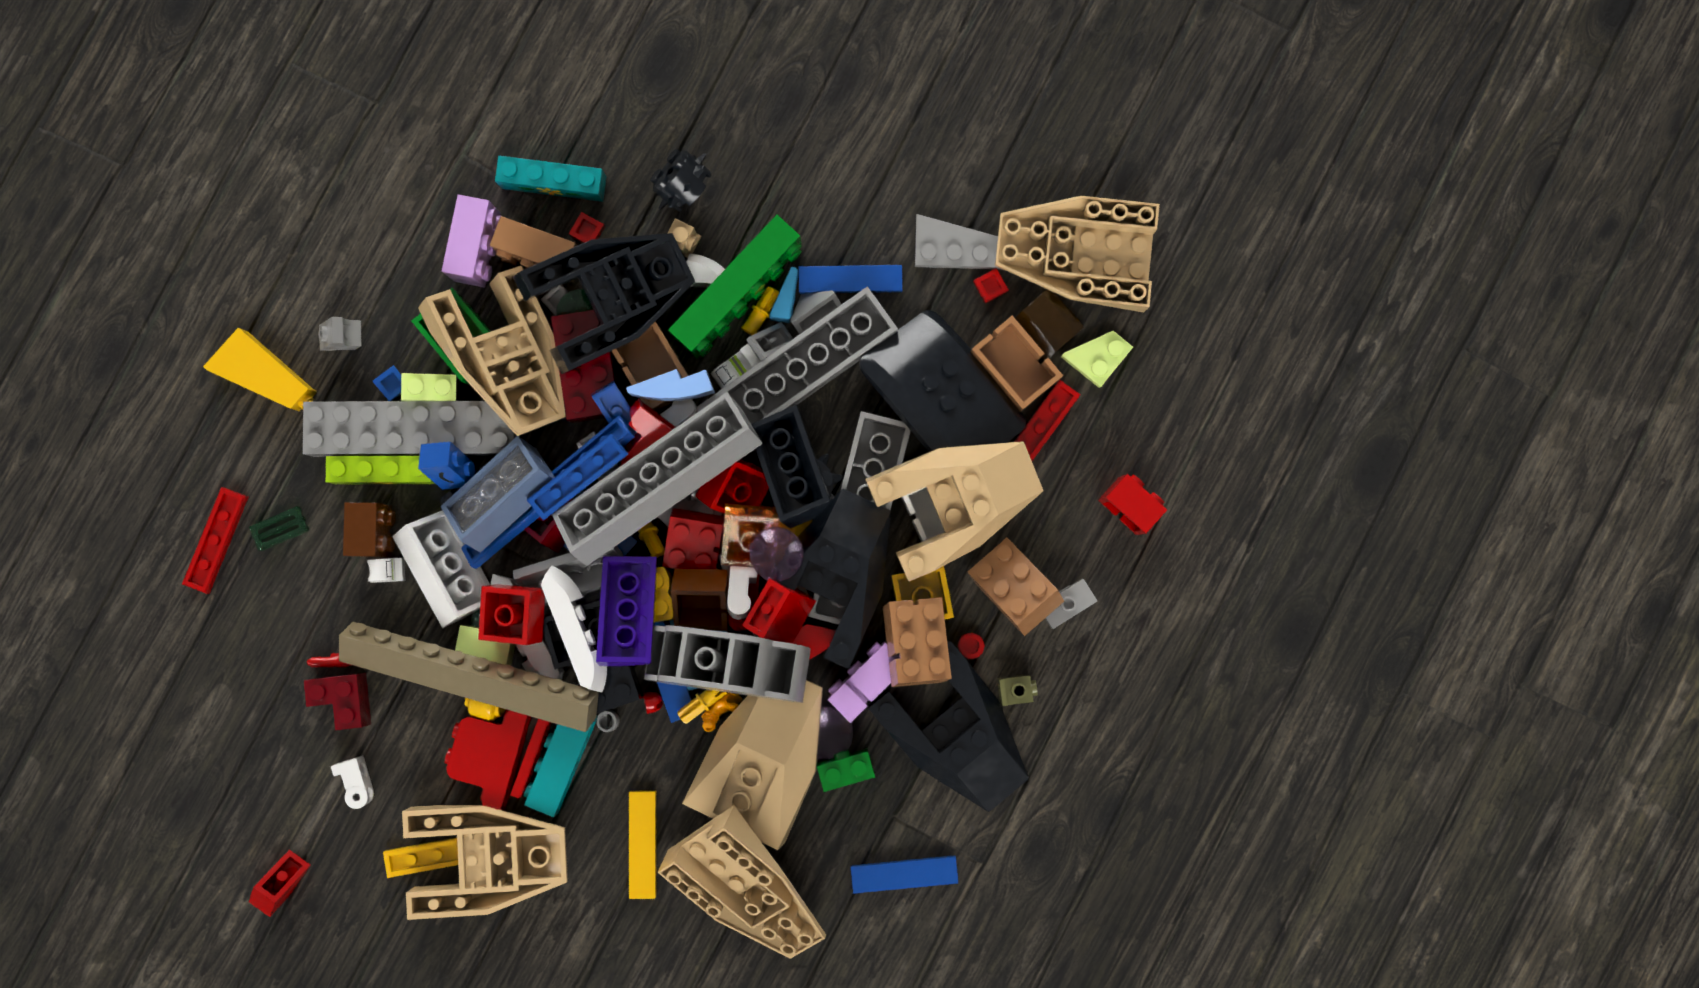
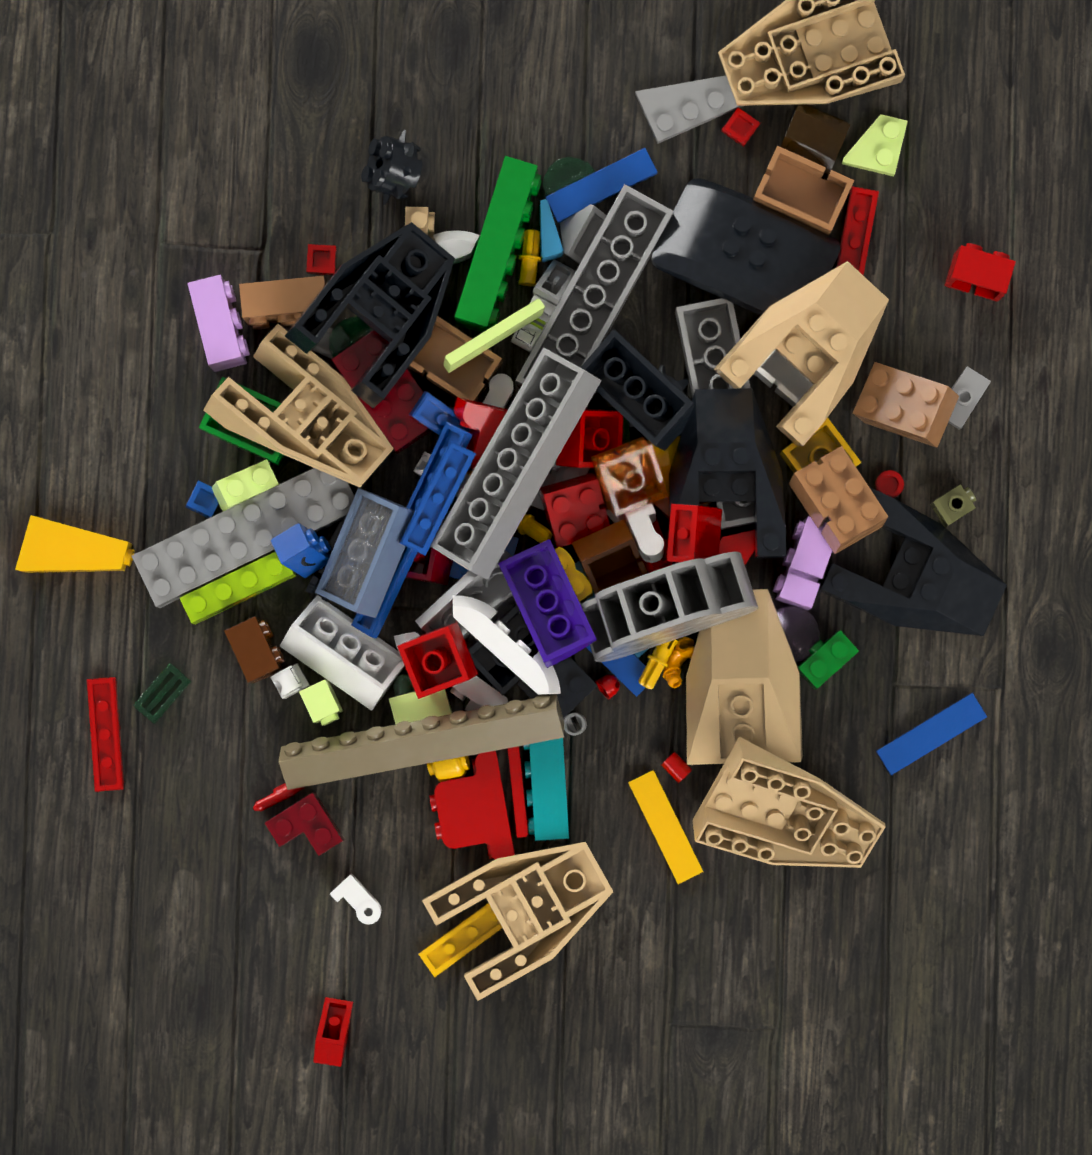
camera: 25 degrees left, 0 degrees up
light grey brick [319,317,361,351] -> none
teal brick [495,156,607,202] -> none
light blue slope [626,369,715,401] -> none
dish [749,527,804,581] -> none
none -> yellowish green brick [299,680,343,726]
none -> yellowish green tile [444,299,545,373]
none -> clear green tile [543,157,596,197]
none -> red hinge [661,751,692,783]

